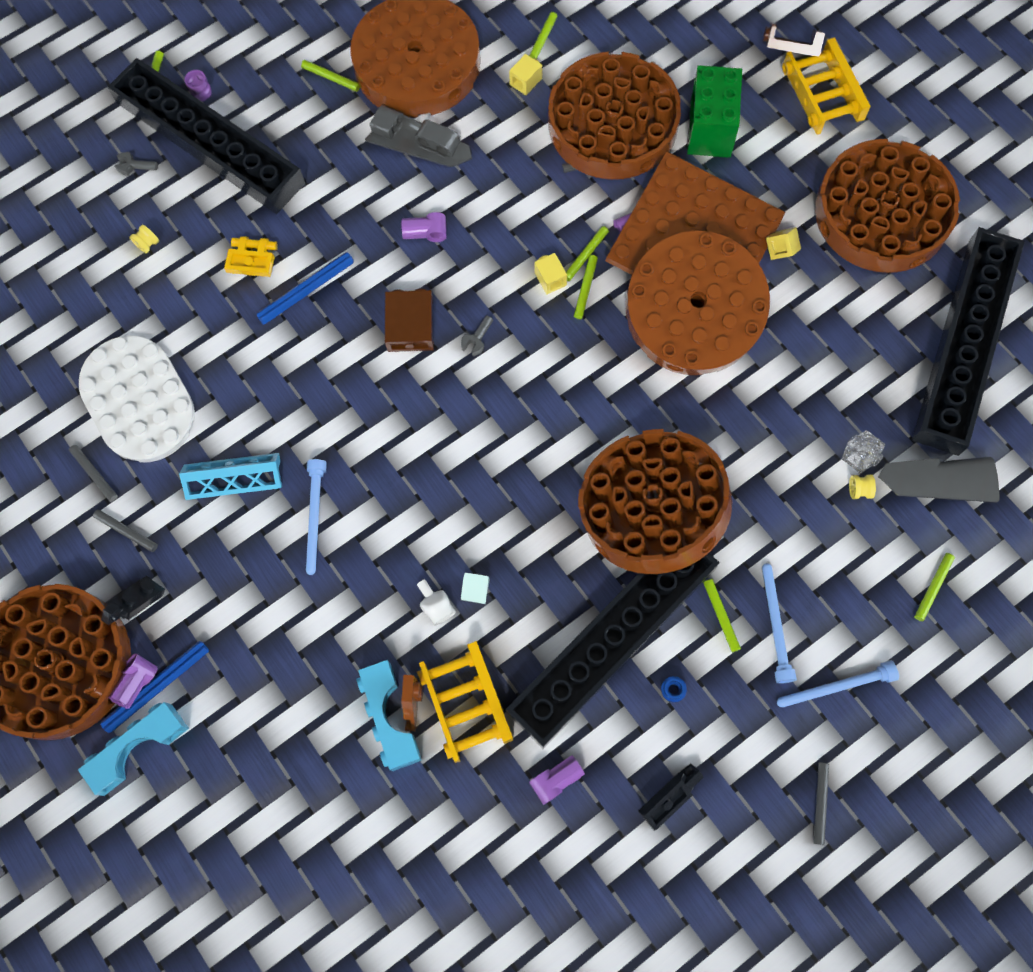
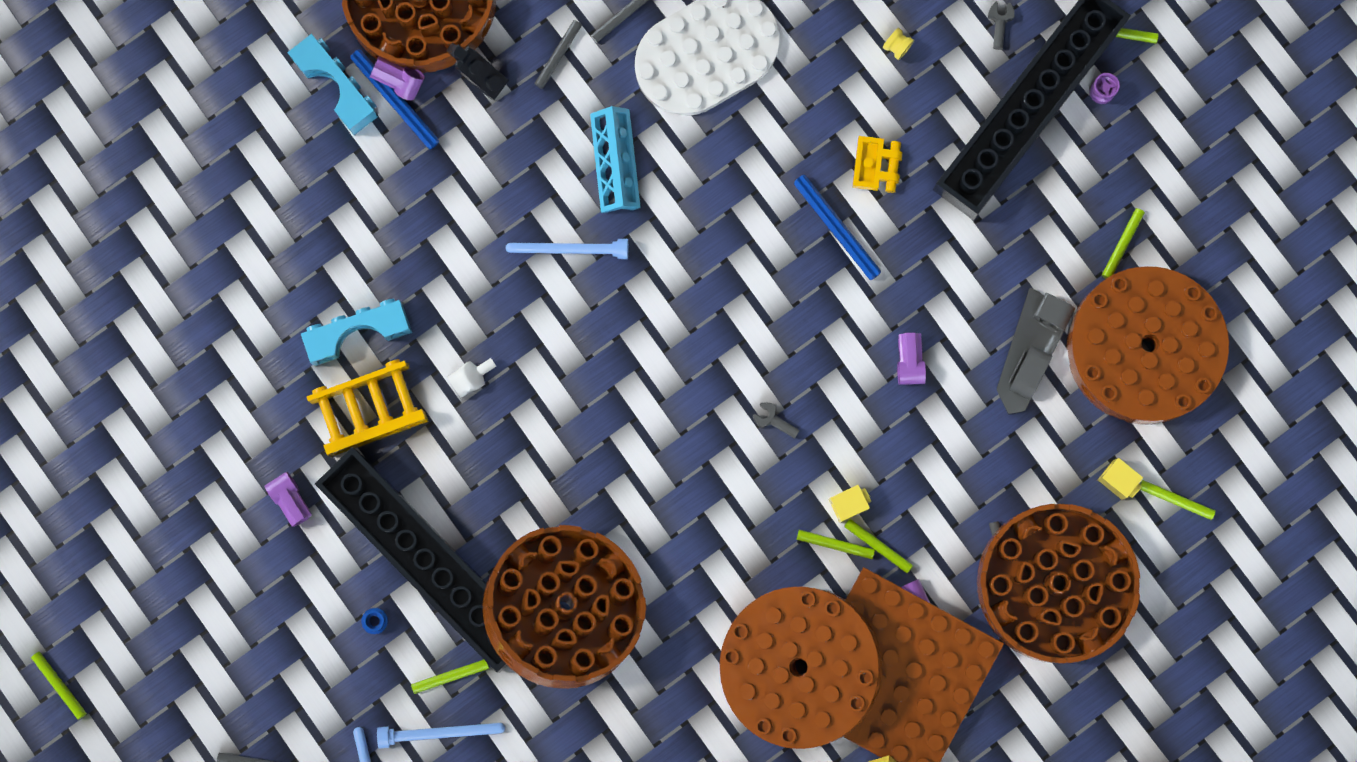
camera: 90 degrees right, 10 degrees up
reddish brown panel [385,289,434,352] -> none
dark orange wing [401,675,423,732] -> none
light aqua slope [461,573,490,604] -> none
black hinge [638,763,704,831] -> none
green container [687,65,742,158] -> none

